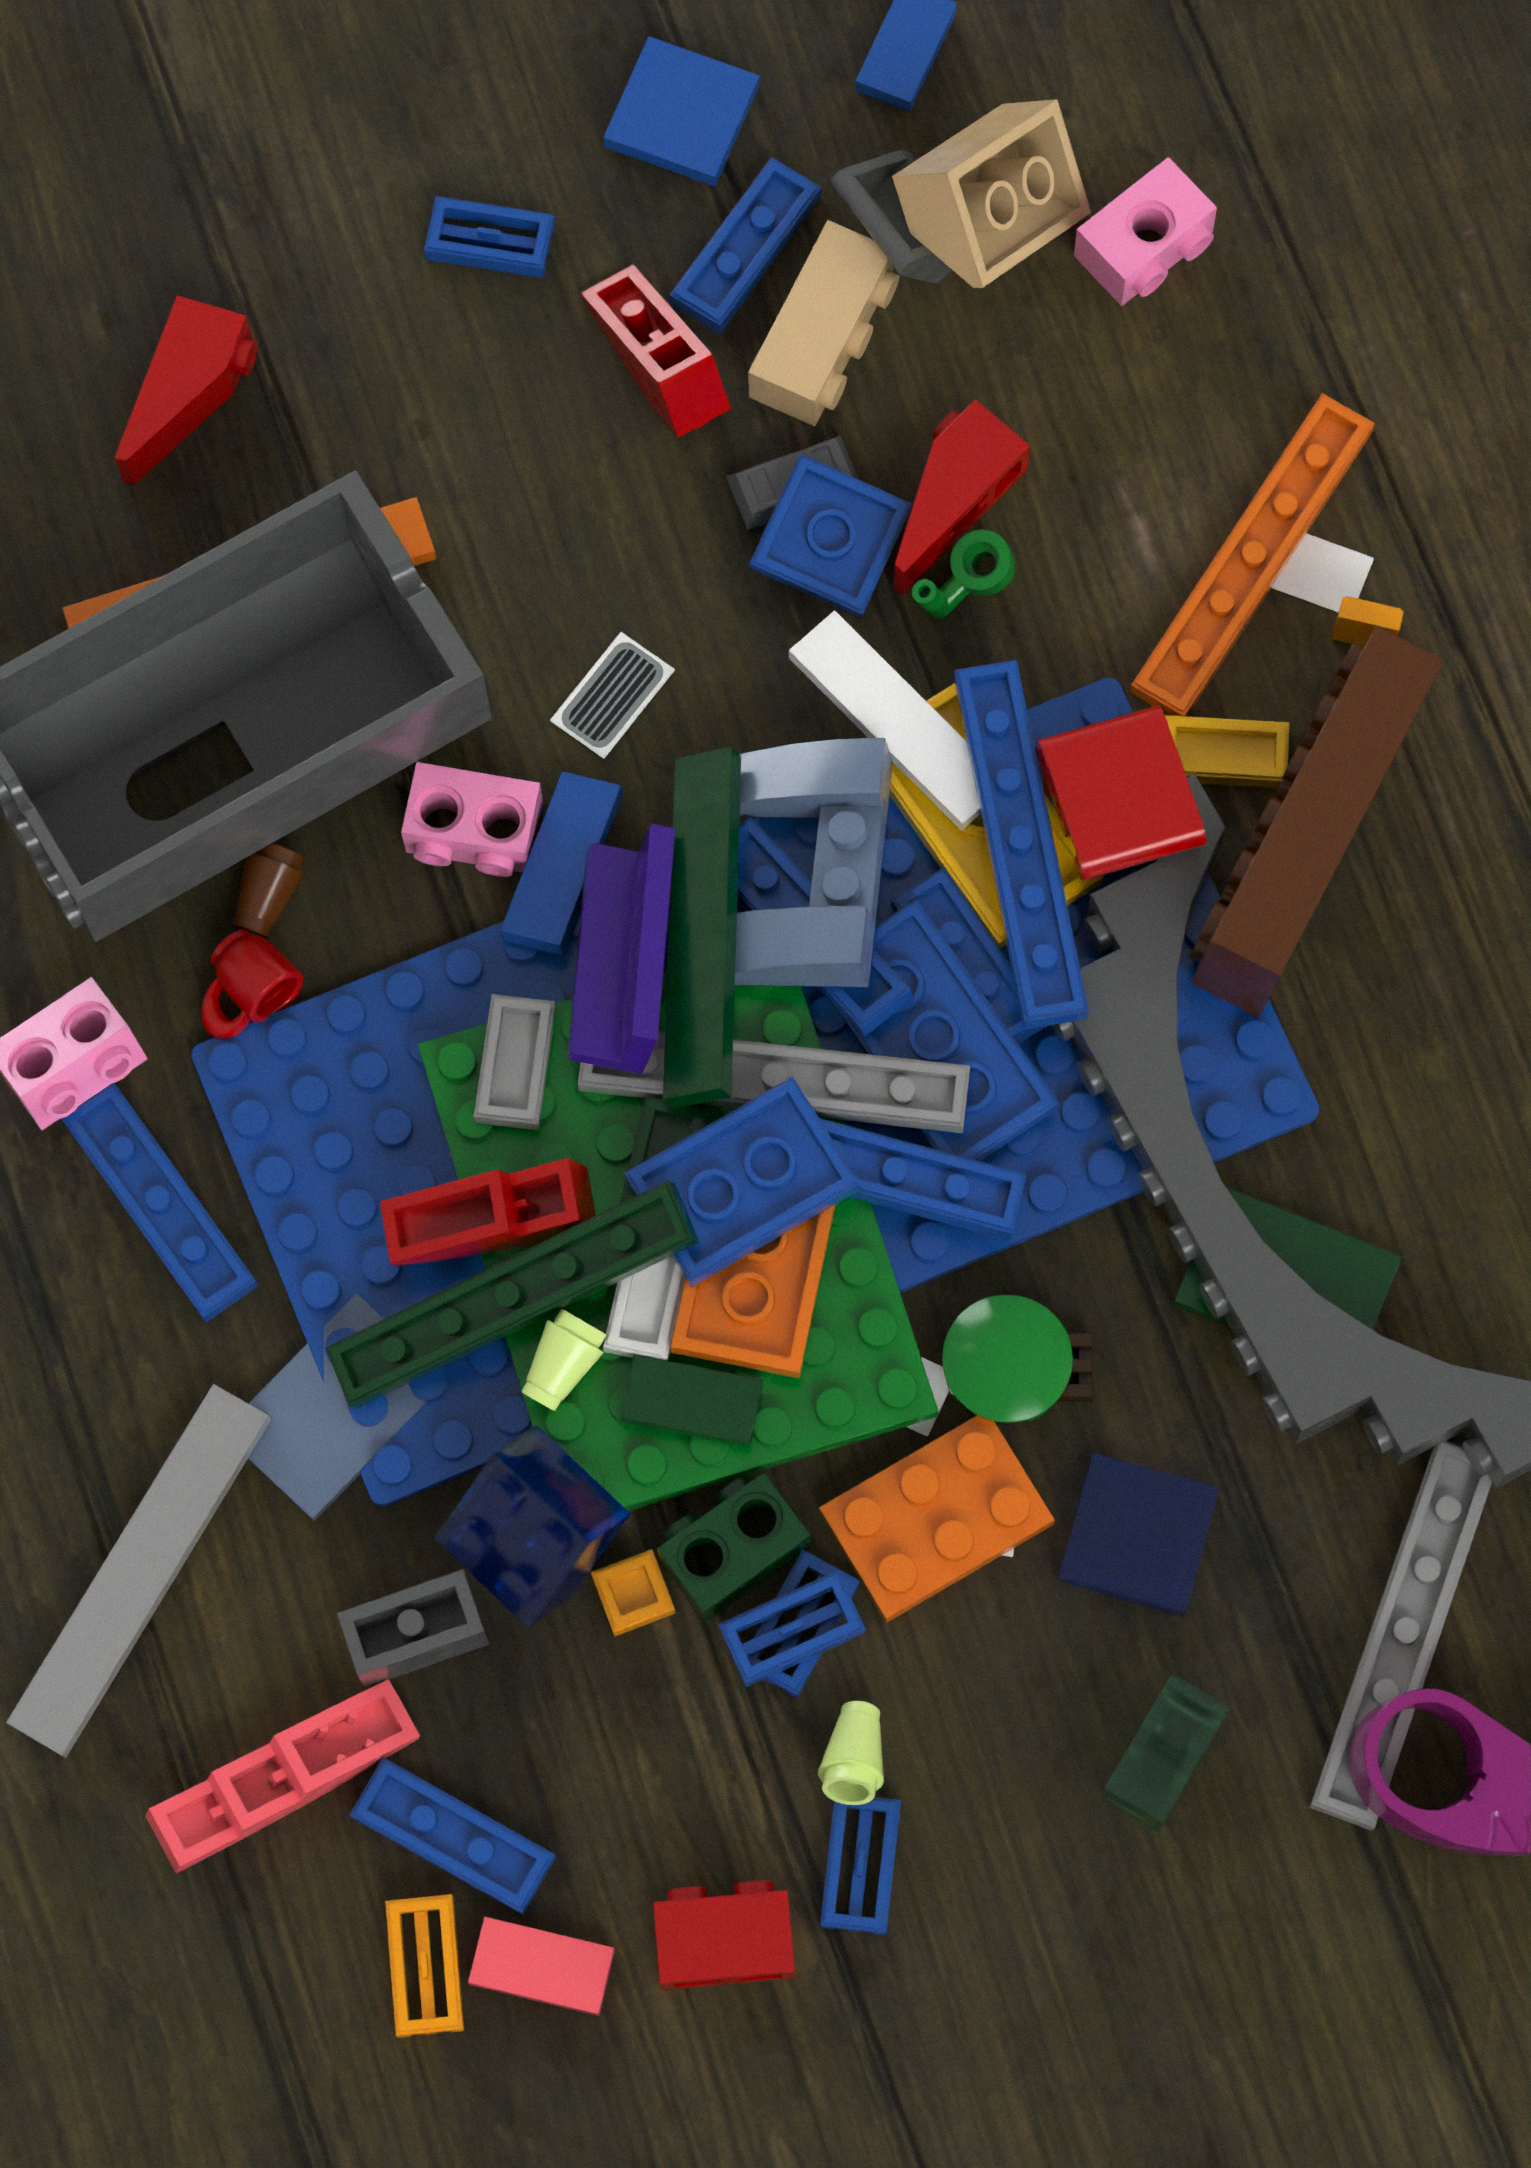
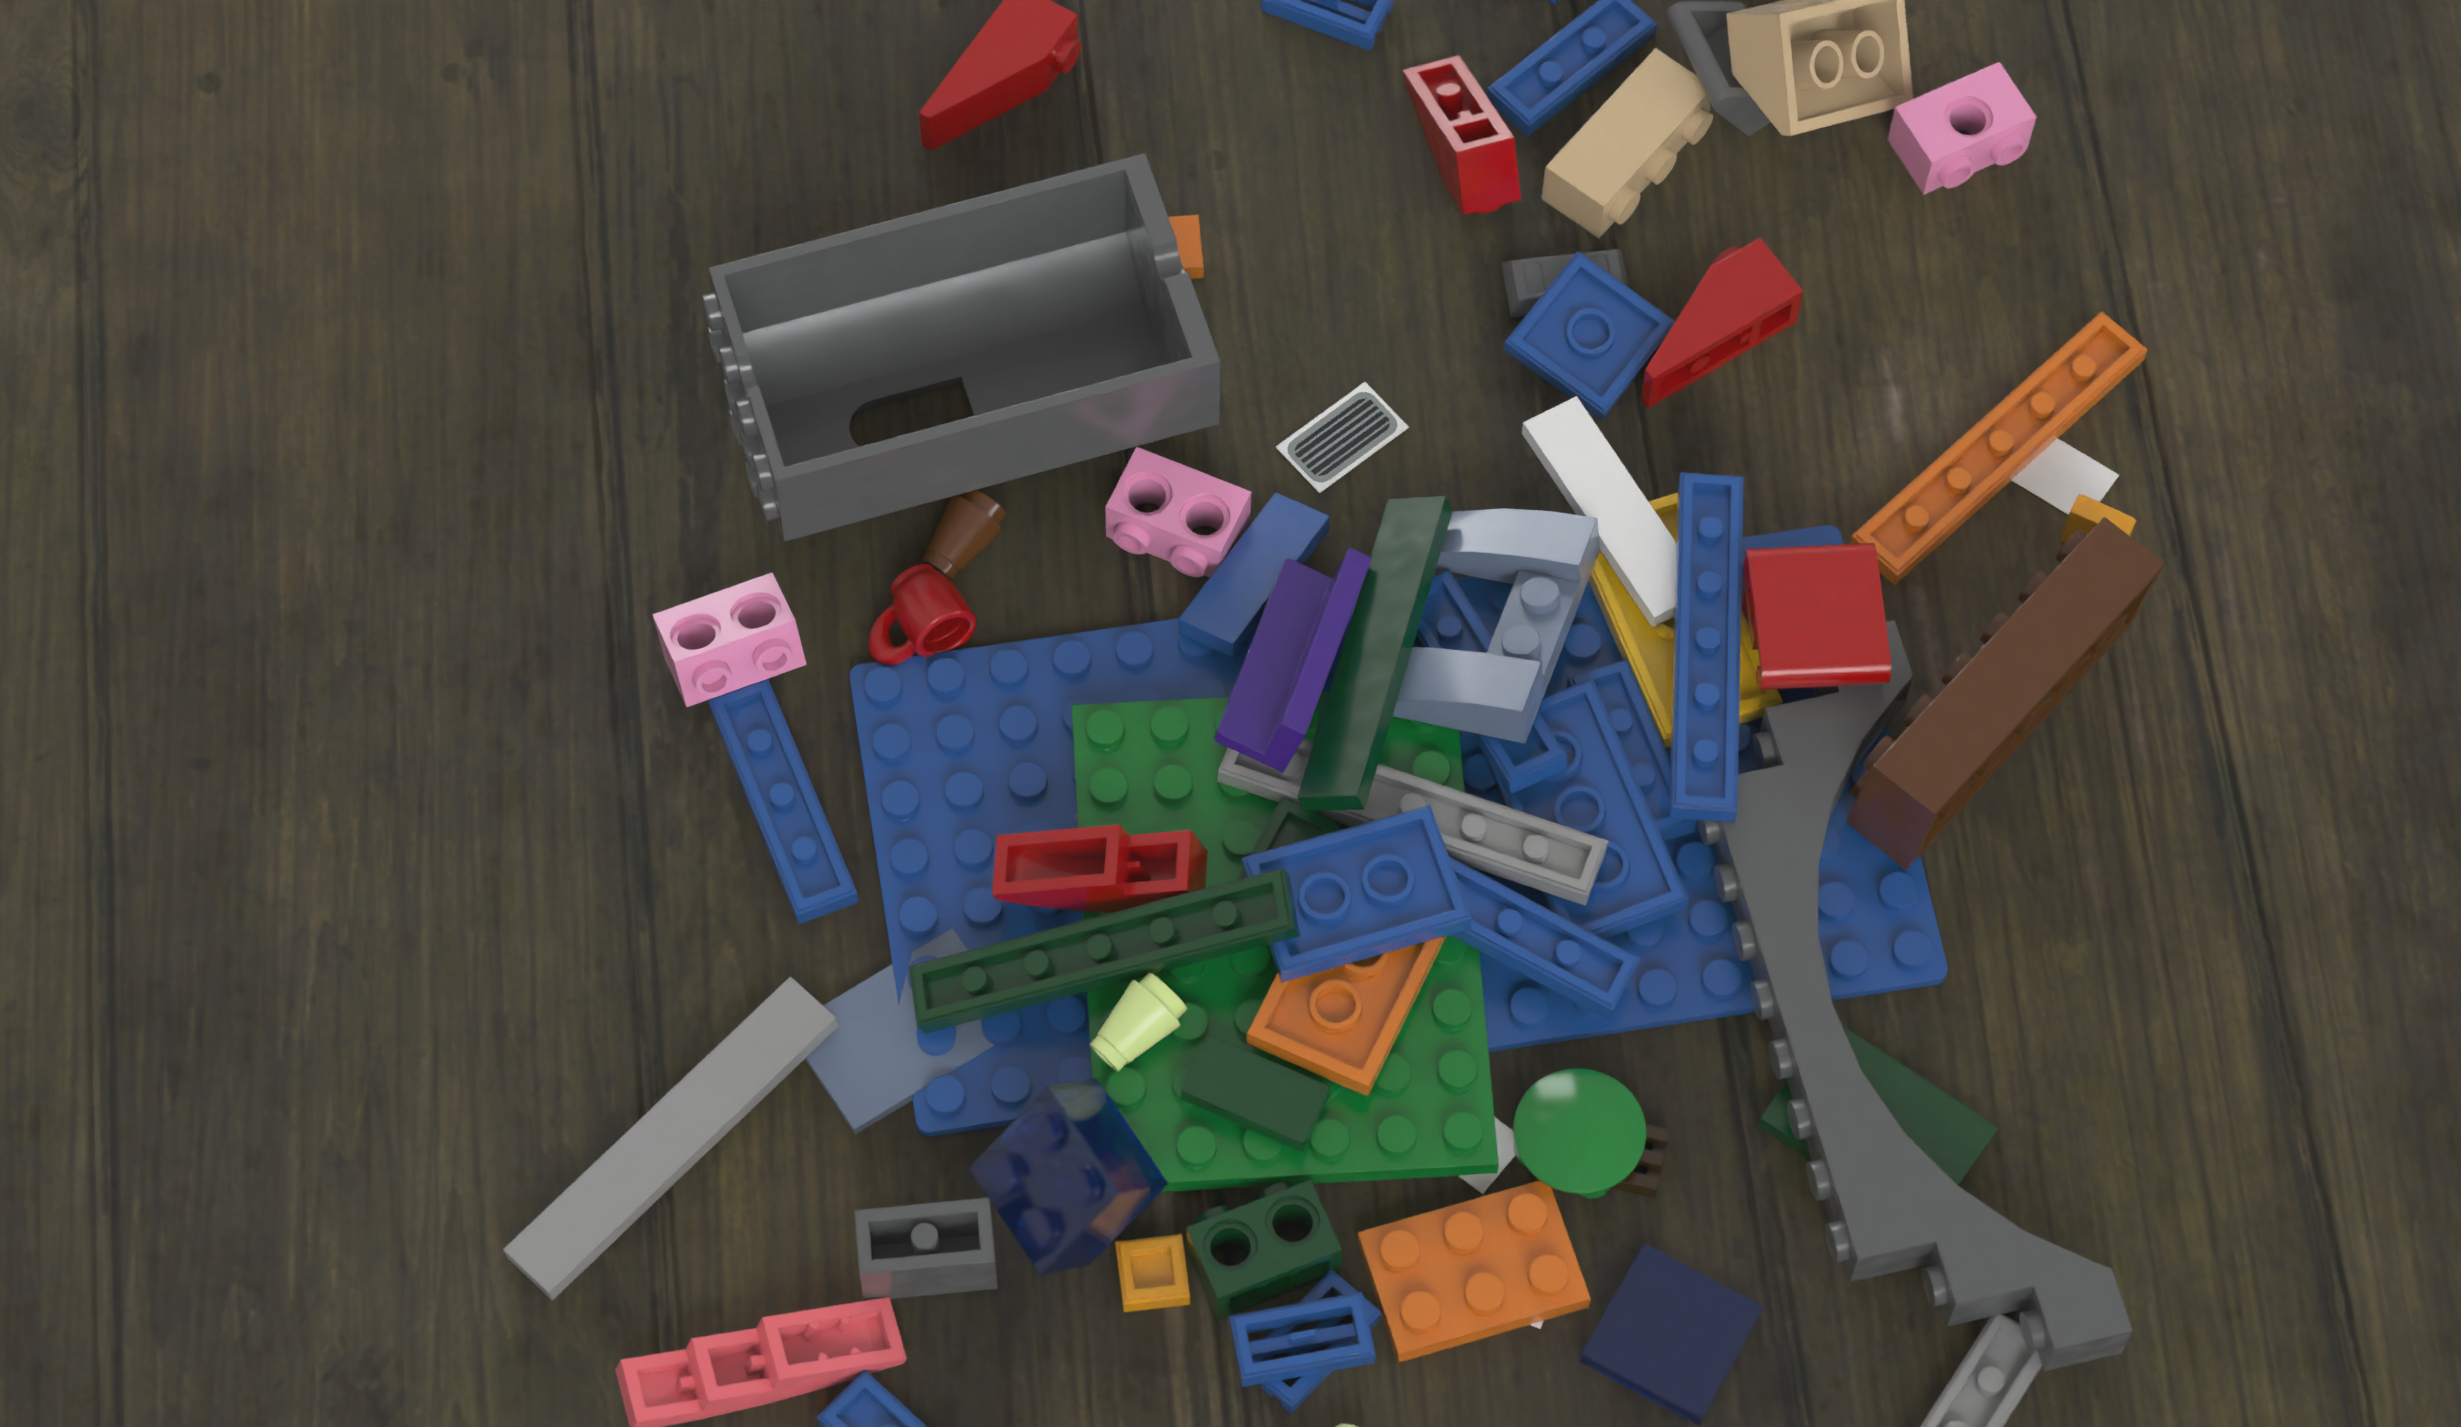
camera: 10 degrees right, 10 degrees down
light grey tile [474,994,556,1130] -> none
white tile [603,1256,685,1361] -> none
green plate [912,529,1016,619] -> none
yellow tile [1165,715,1290,788] -> none

